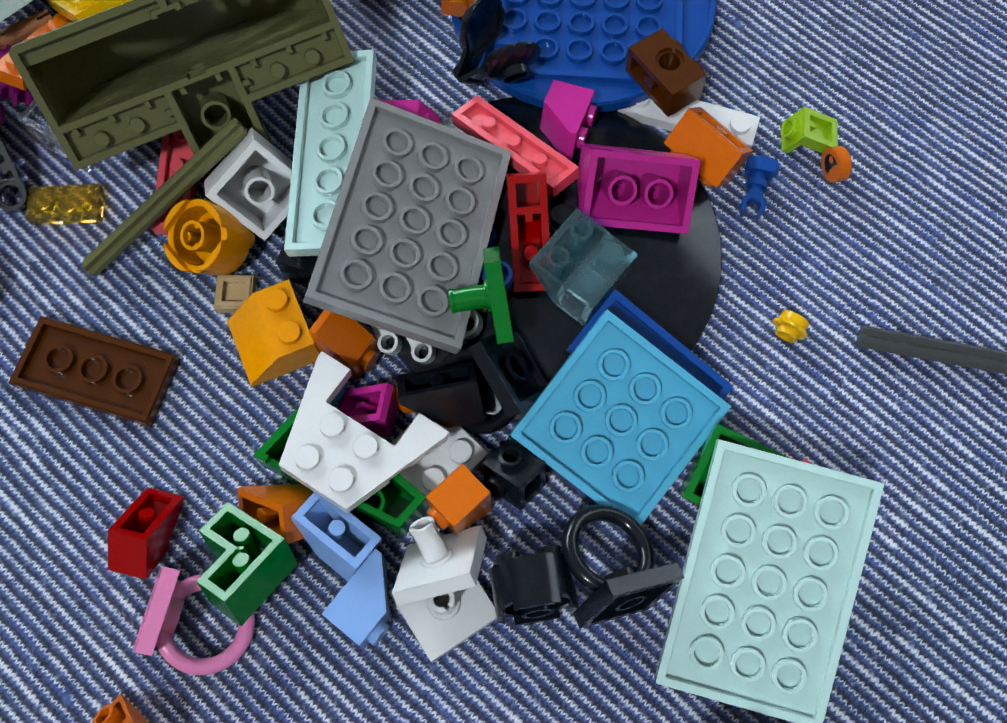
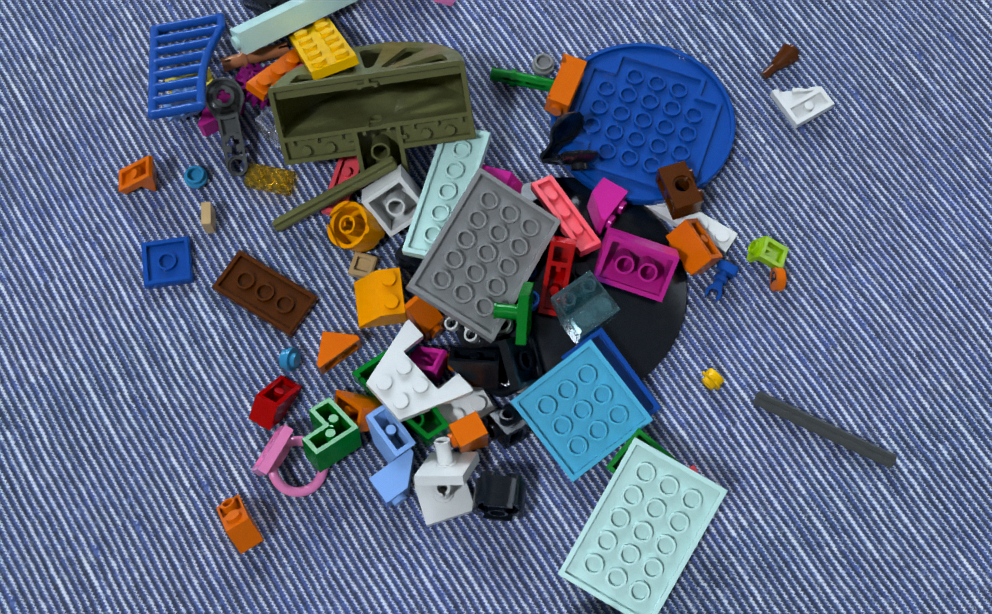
camera: 15 degrees right, 0 degrees up
black tile [562,505,684,629] -> none
none -> dark azure plate [279,347,301,372]
none -> orange slope [317,331,363,375]

